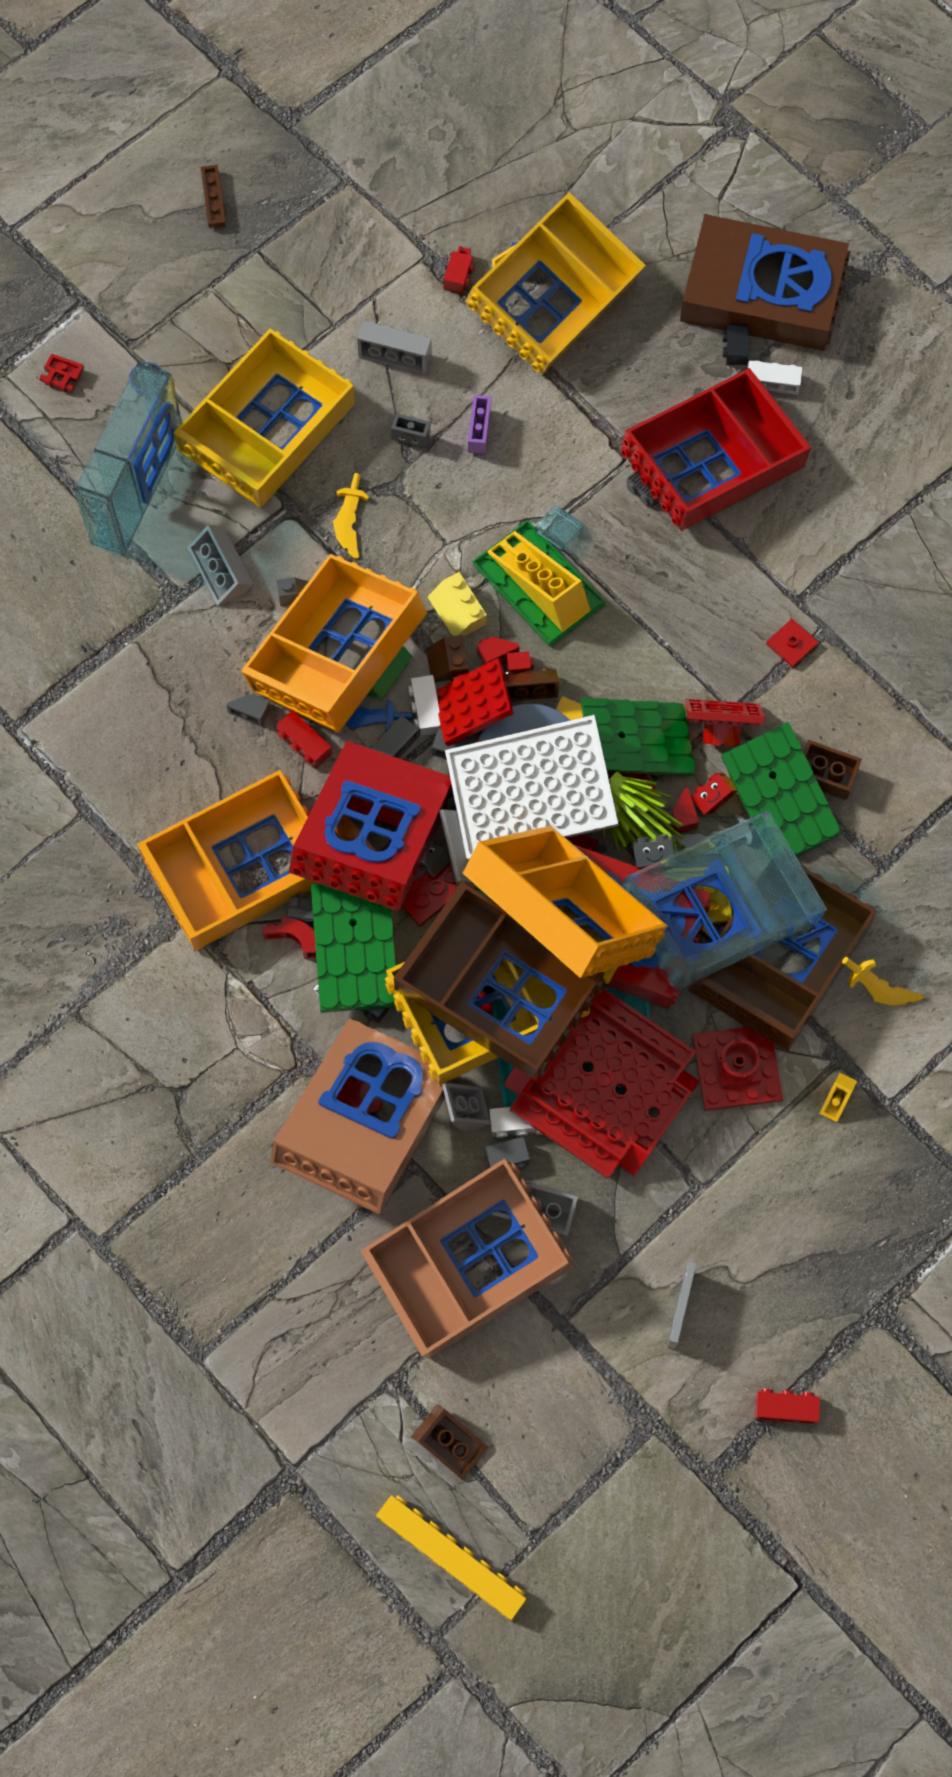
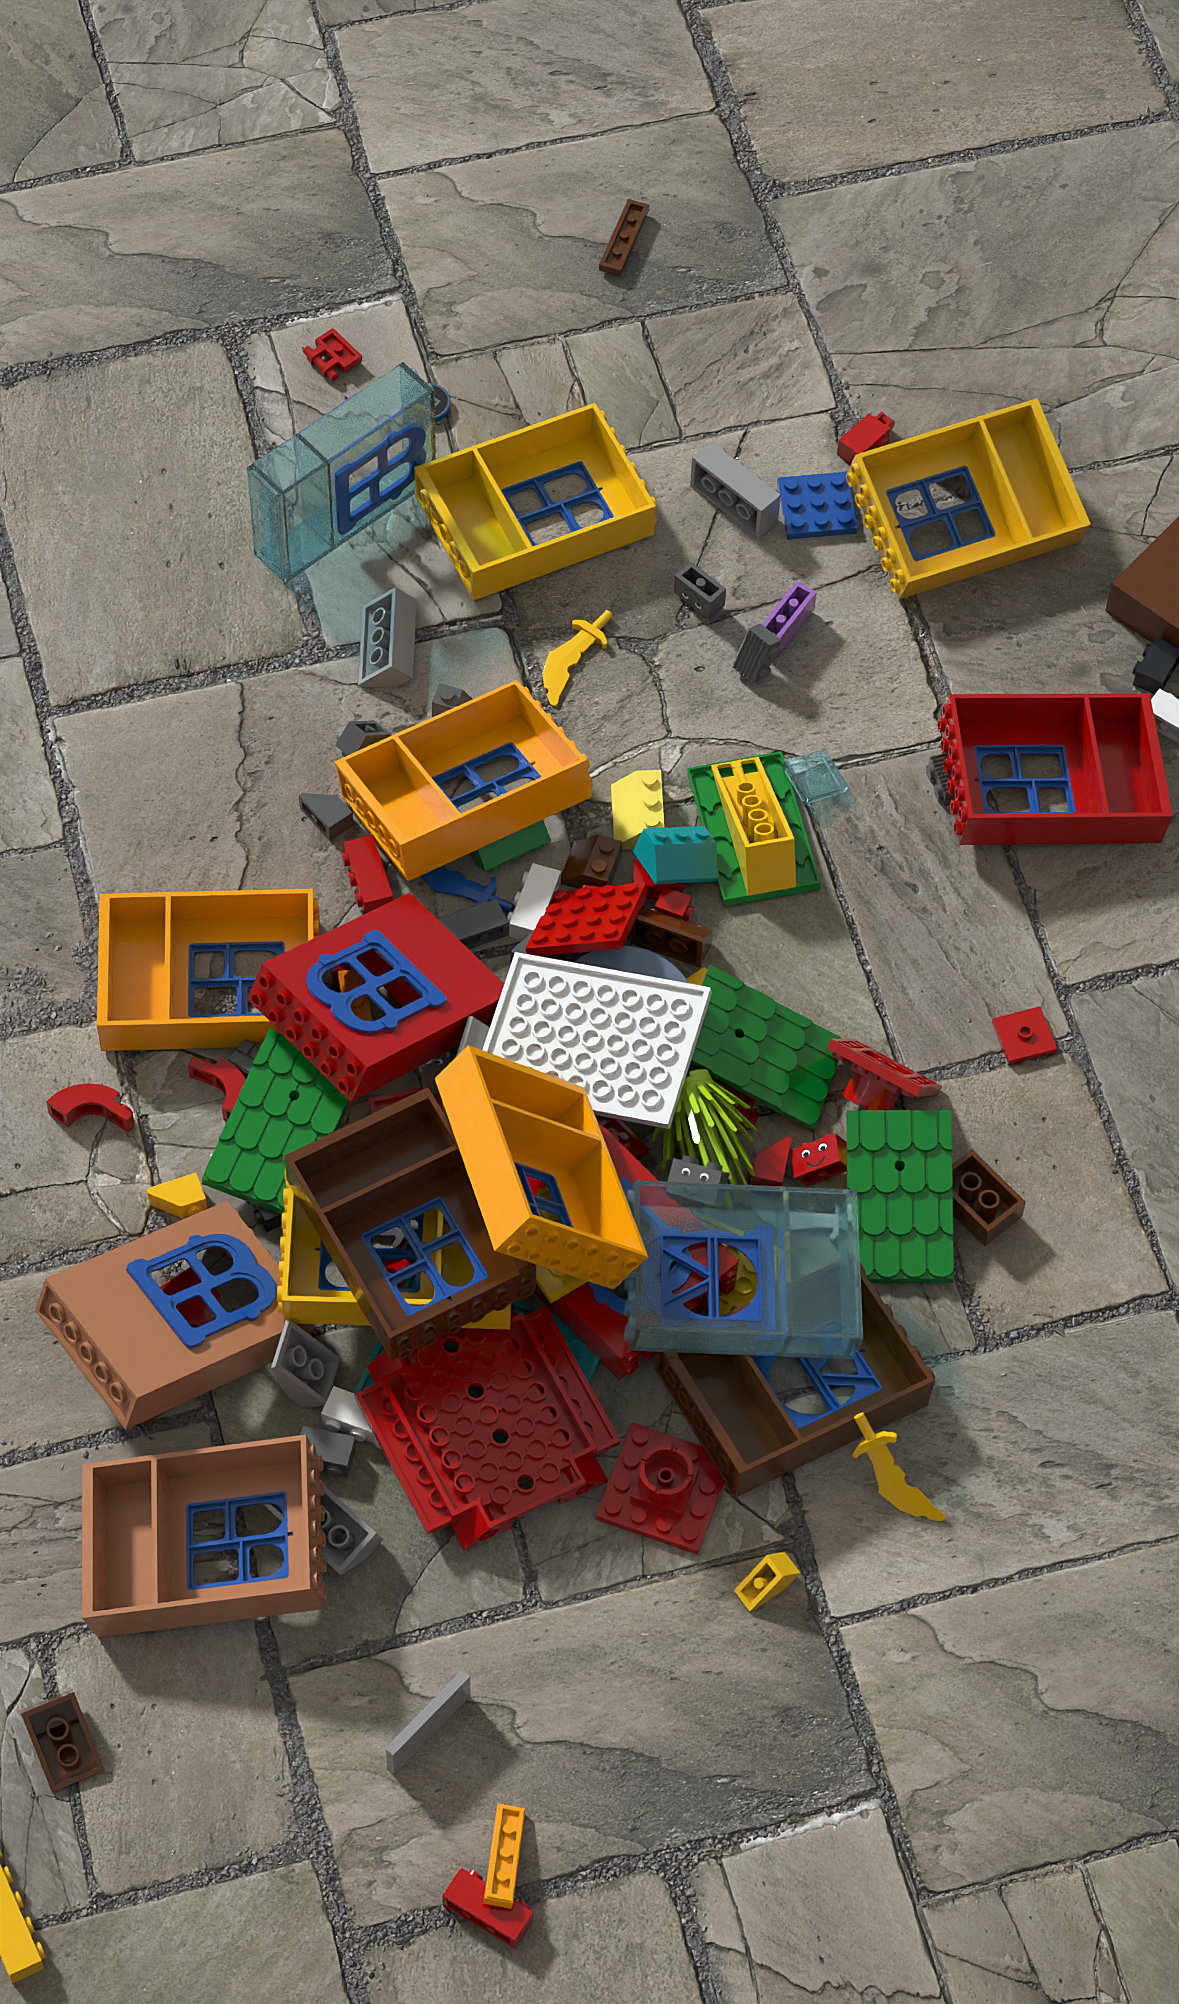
camera: 25 degrees right, 10 degrees down
none -> red arch [46,1083,135,1133]
none -> yellow slope [146,1173,207,1219]
none -> dark grey slope [335,720,392,757]
none -> light orange tile [483,1803,525,1909]
none -> teal slope [633,826,718,884]
none -> dark grey brick [732,624,782,683]
none -> blue plate [777,472,858,540]

